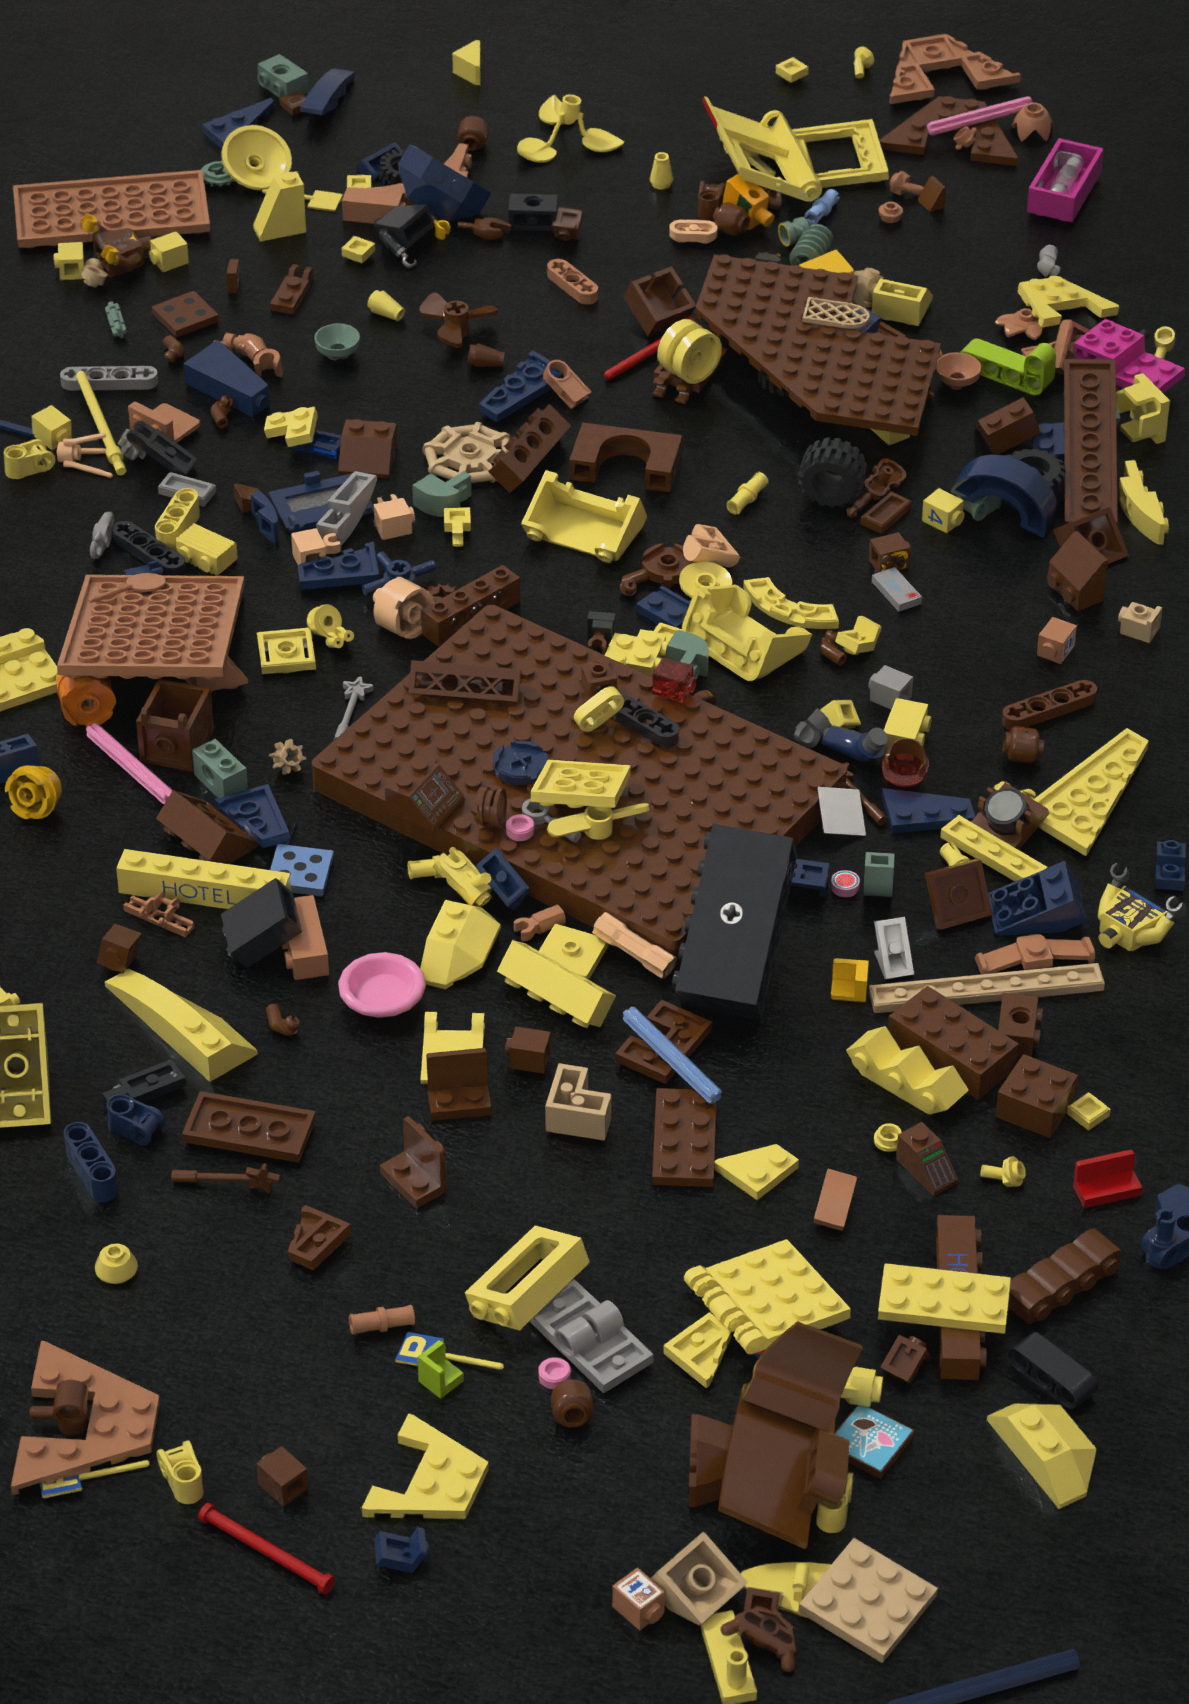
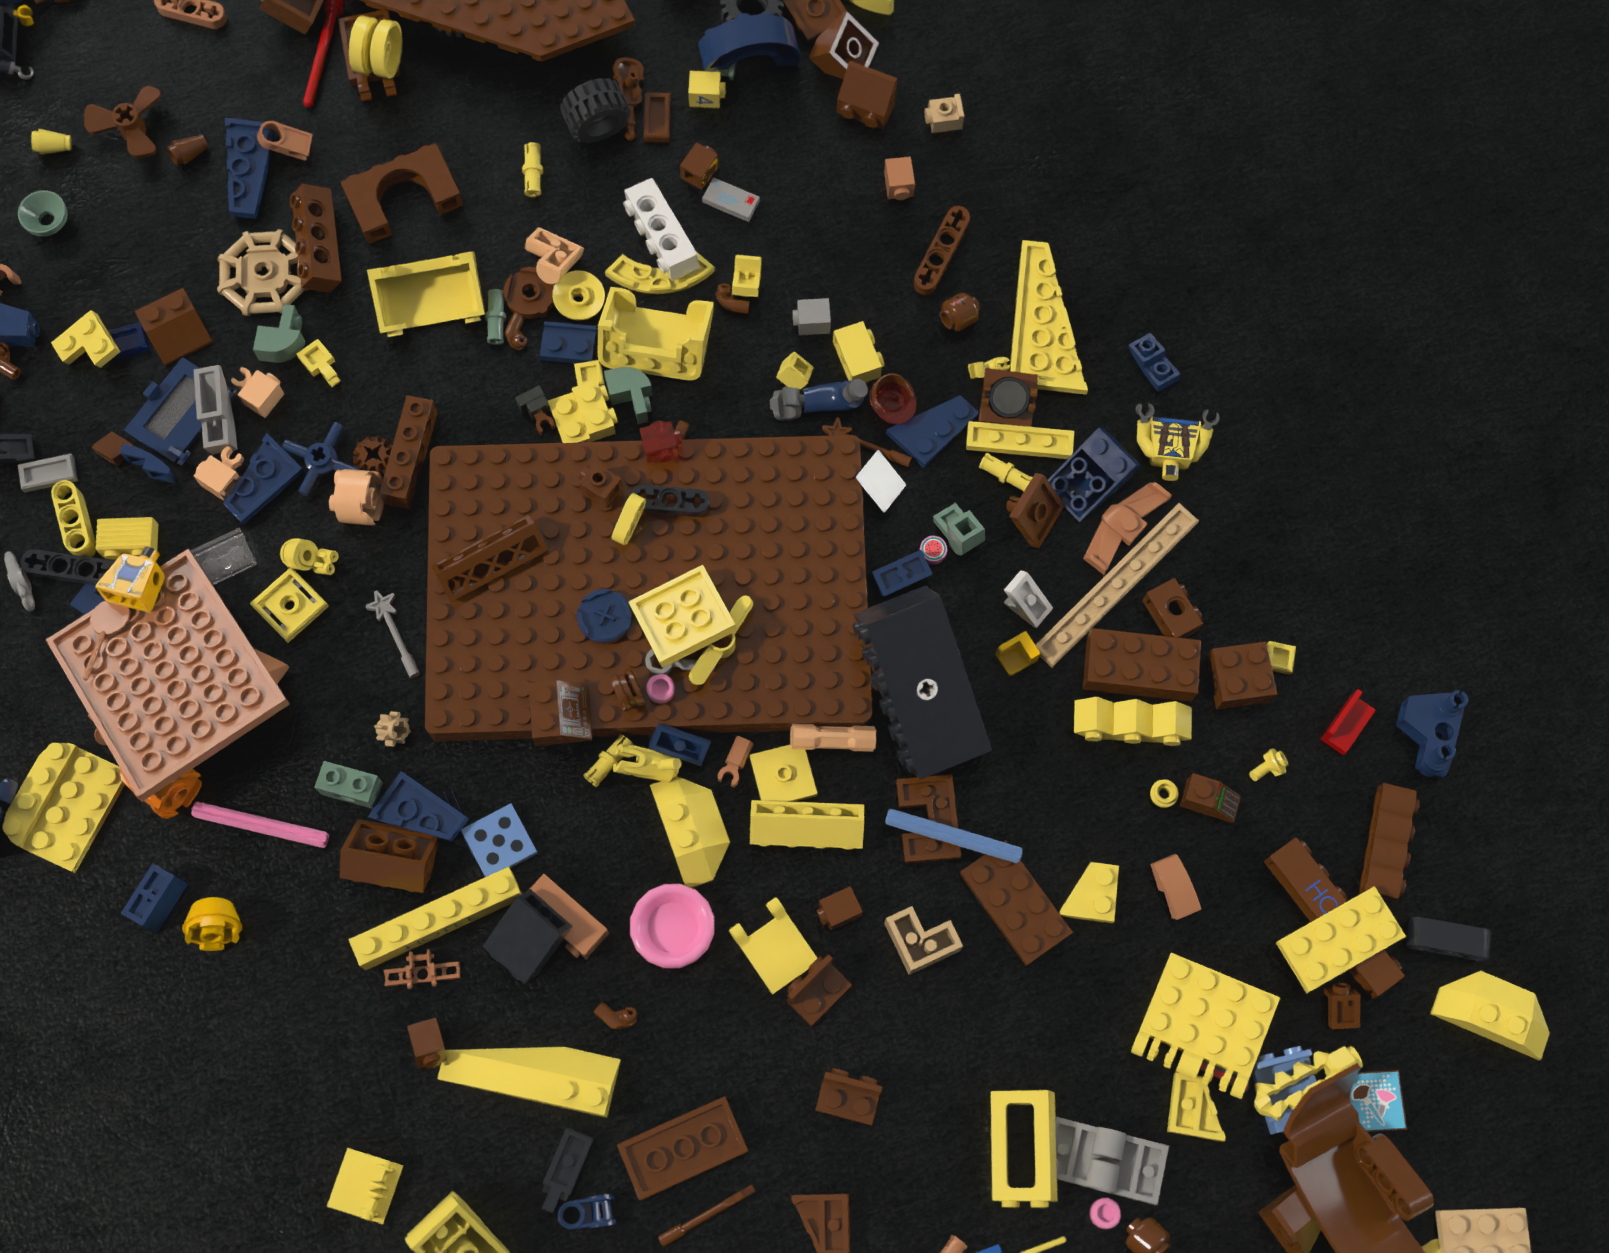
camera: 40 degrees left, 30 degrees up
reddish brown container [136,679,214,772] -> none
none -> yellow torso [95,546,165,613]
none -> clear plate [190,528,257,585]
none -> sand green pin [485,289,506,344]
none -> white brick [623,178,700,281]

